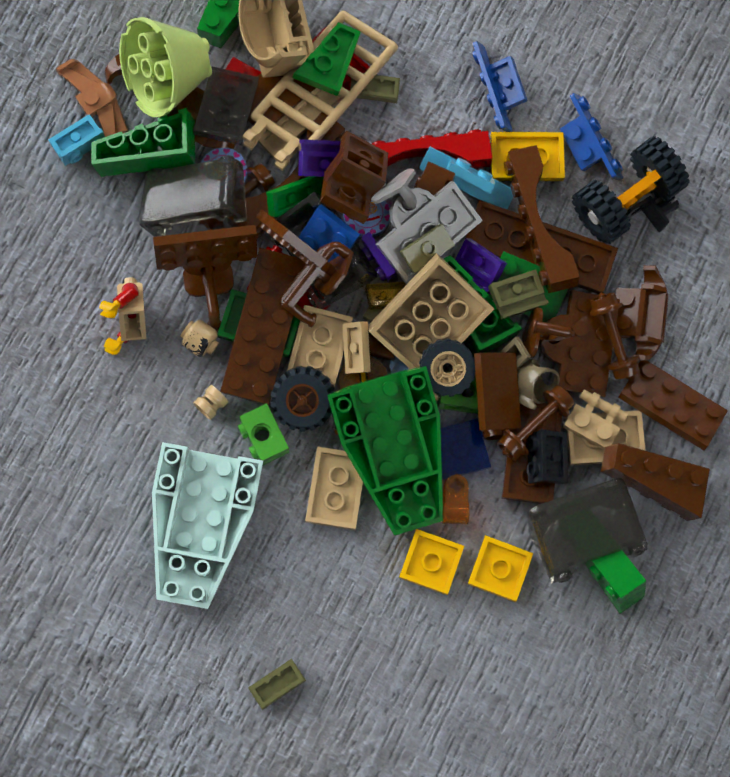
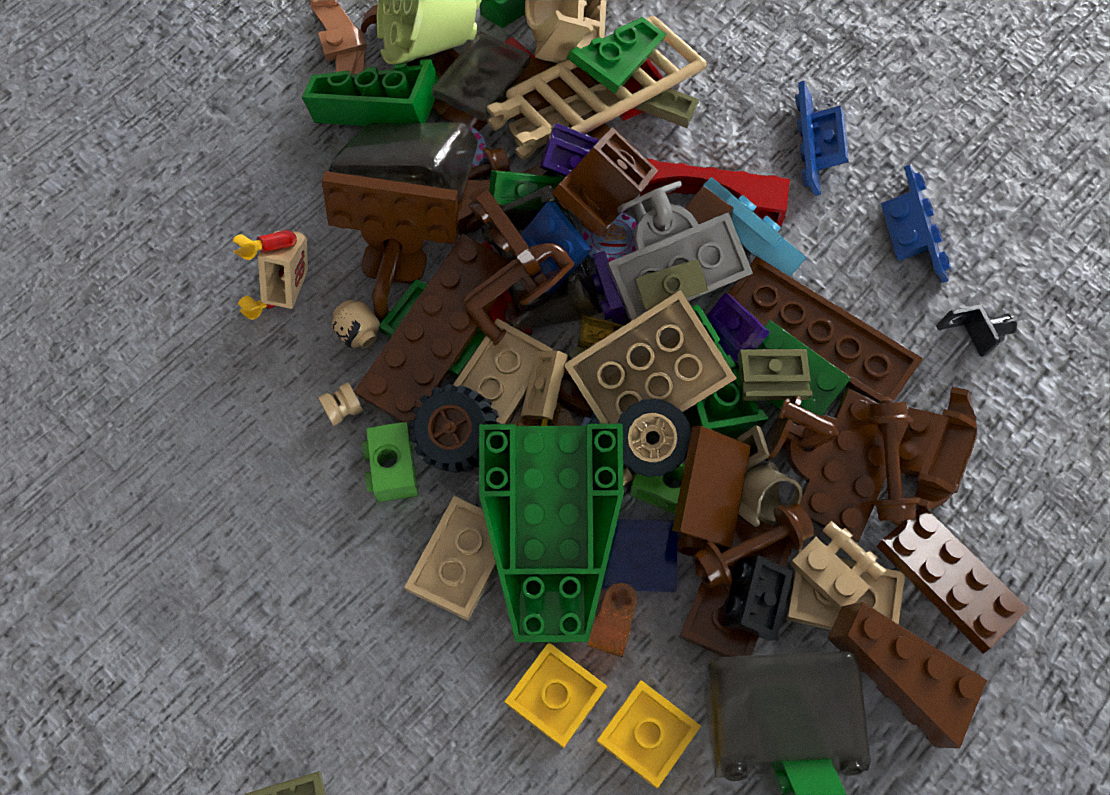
camera: 25 degrees right, 10 degrees down
medium azure bracket [48,114,105,166] -> none
light aqua wedge [152,442,263,609] -> none
yellow plate [490,132,565,181] -> none
reddish brown arch [504,145,580,293] -> none
black plate [572,136,690,245] -> none

